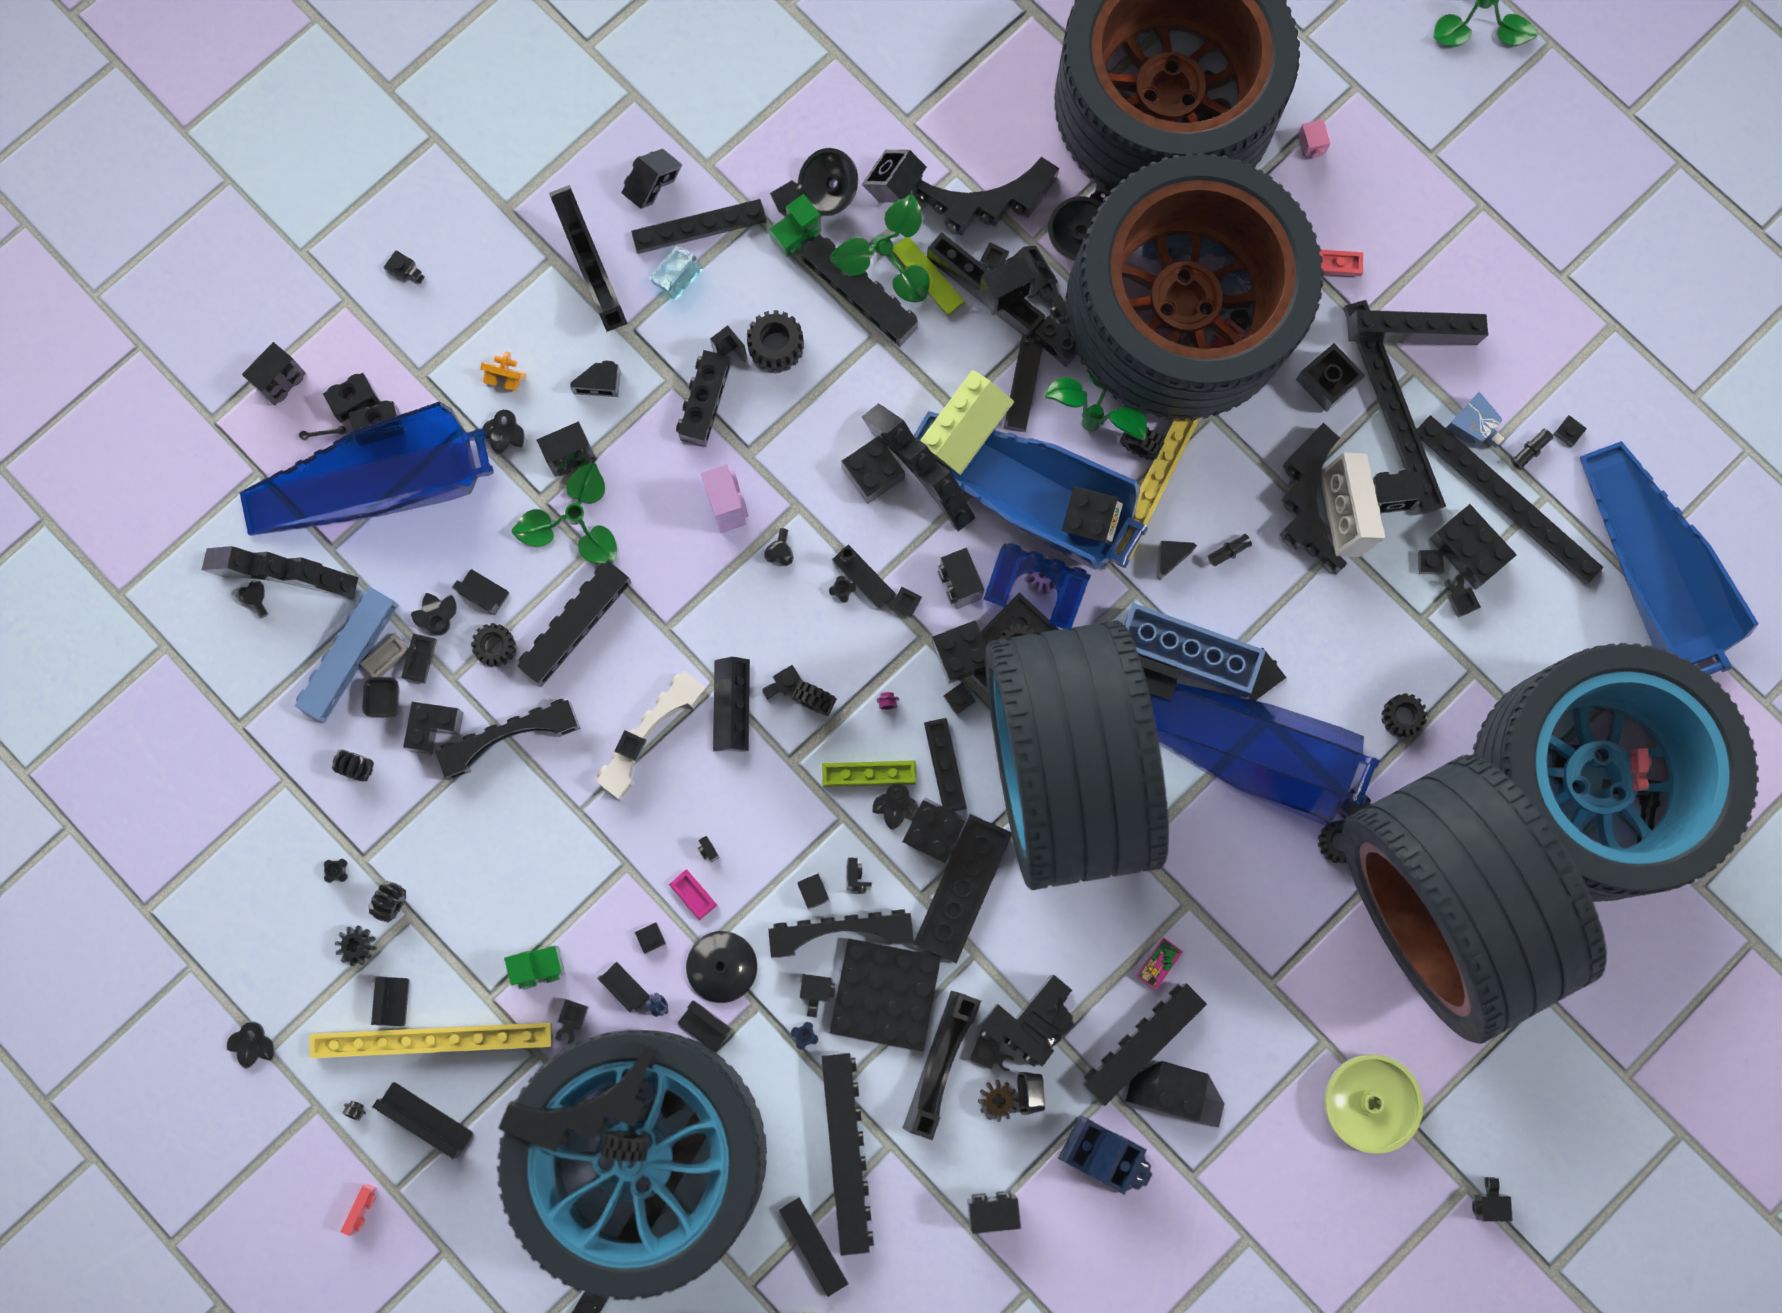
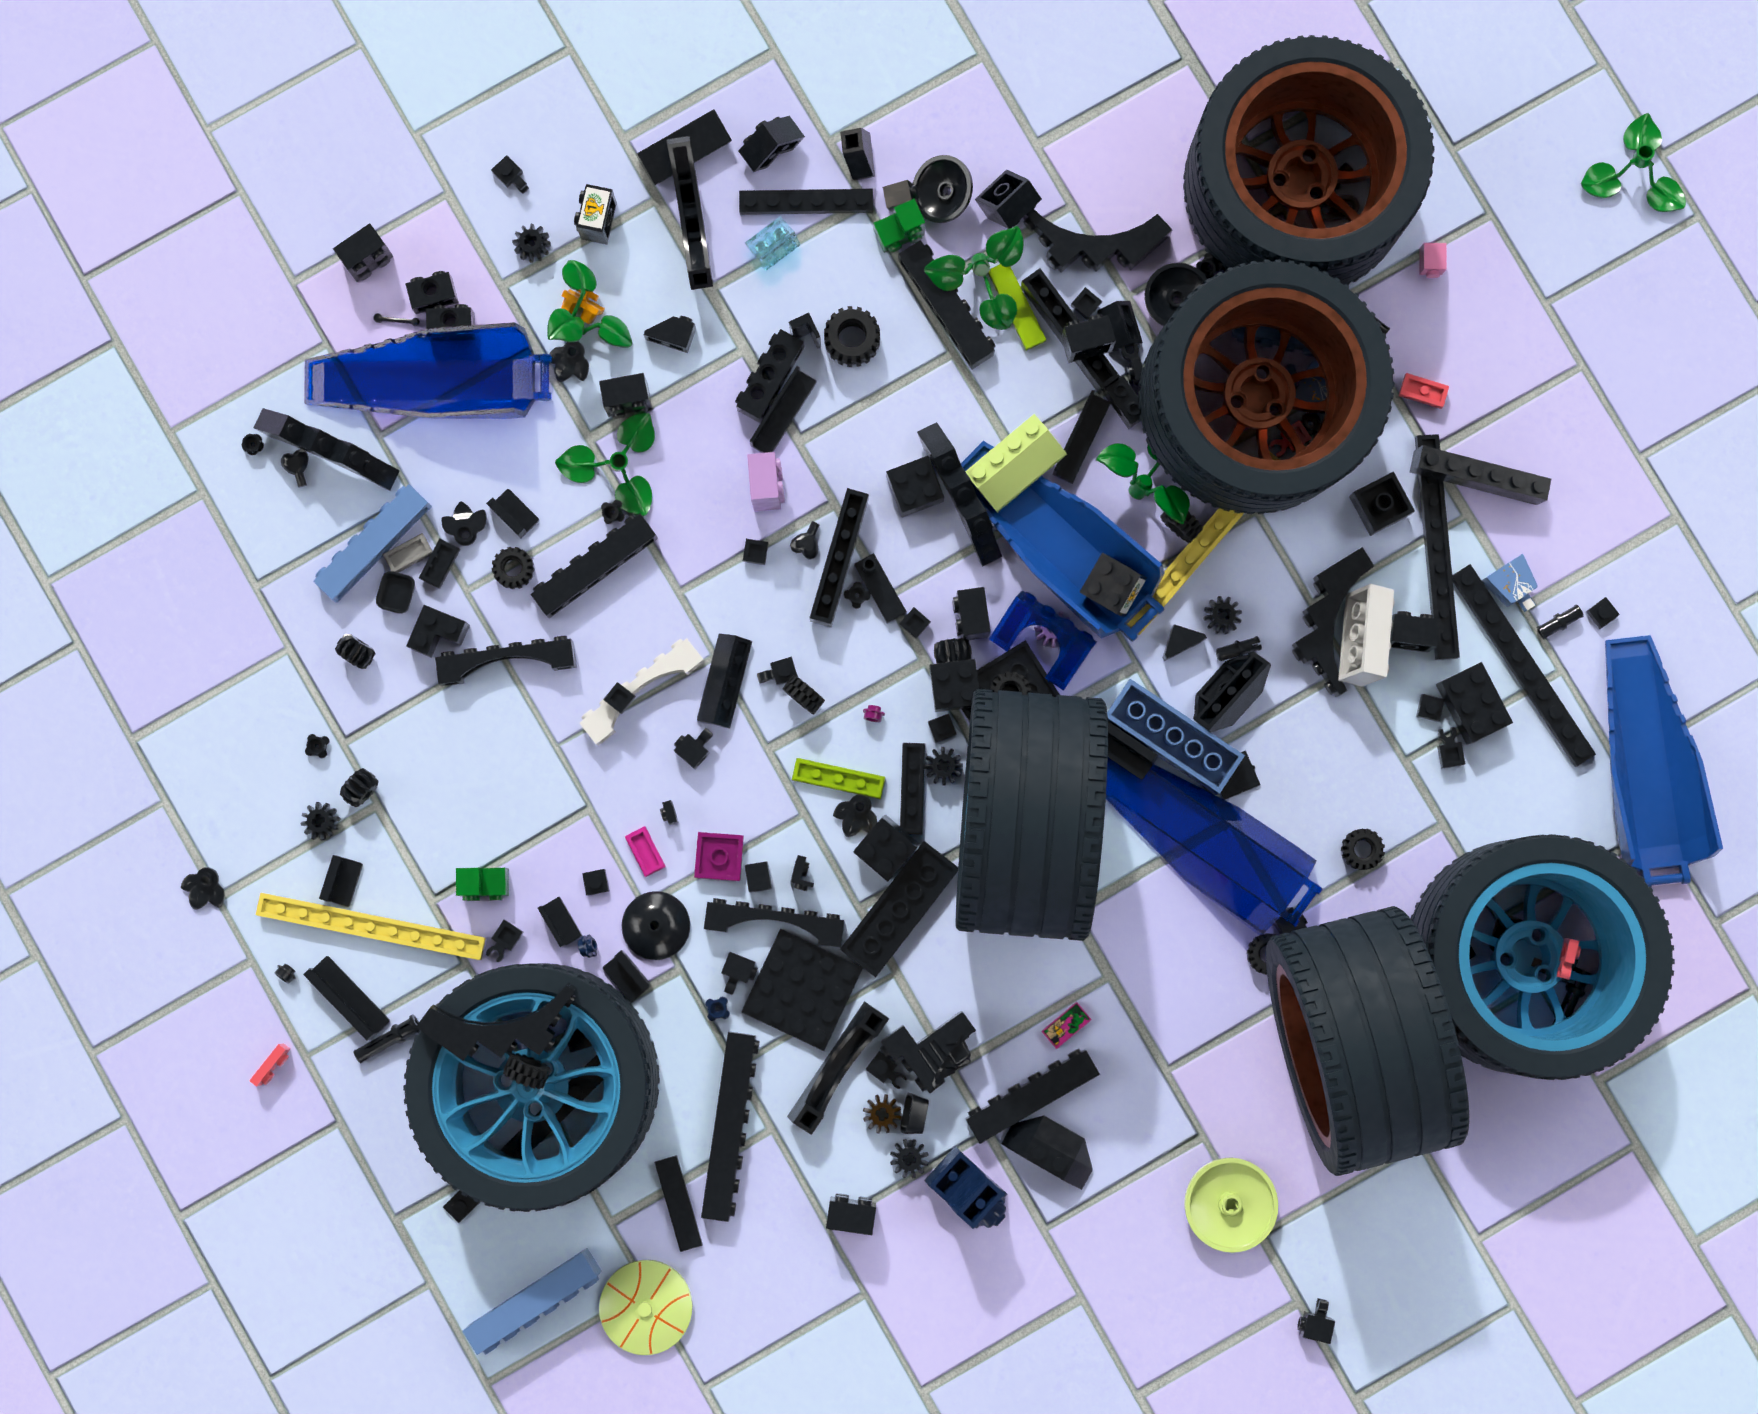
camera: 15 degrees right, 5 degrees up
none -> black plate [241,434,264,455]
none -> black pin [353,1014,420,1063]
none -> black gear [512,223,551,263]
none -> green plant [547,260,633,348]
none -> brick [574,184,617,245]
none -> black plate [601,500,625,524]
none -> black brick [636,109,732,185]
none -> black brick [673,728,713,770]
none -> magenta plate [694,832,744,881]
none -> black plate [742,538,769,565]
none -> black panel [749,366,817,453]
none -> black brick [809,488,869,628]
none -> black slope [840,128,875,181]
none -> black gear [890,1139,929,1178]
none -> black gear [924,747,963,786]
none -> black gear [933,638,972,663]
none -> black wedge [1193,651,1271,732]
none -> black gear [1203,596,1242,635]

